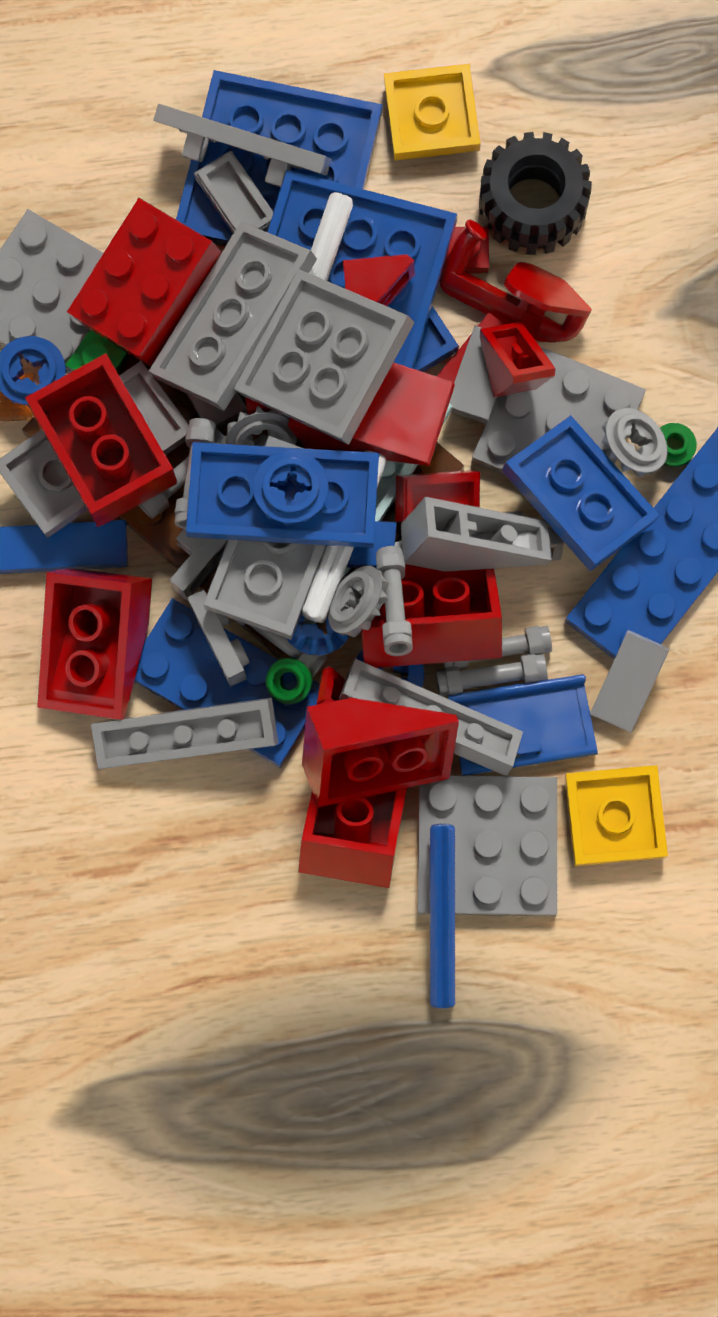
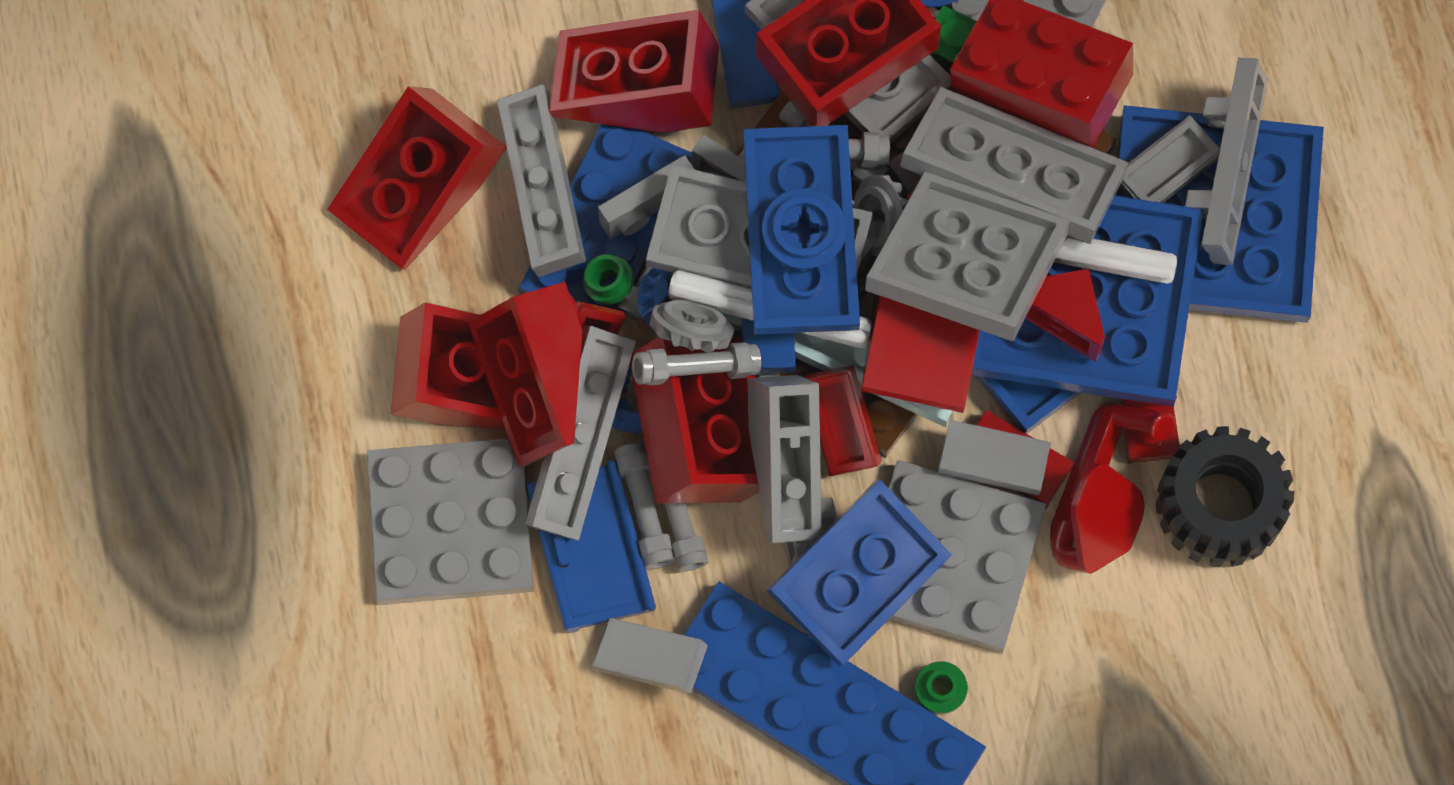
camera: 80 degrees right, 5 degrees down
yellow plate [384,63,481,161] -> none
blue axle [430,823,455,1008] -> none
red slope [479,322,556,398] -> none
yellow plate [565,765,668,867] -> none
light grey gear [601,408,667,477] -> none
none -> red slope [327,86,507,269]

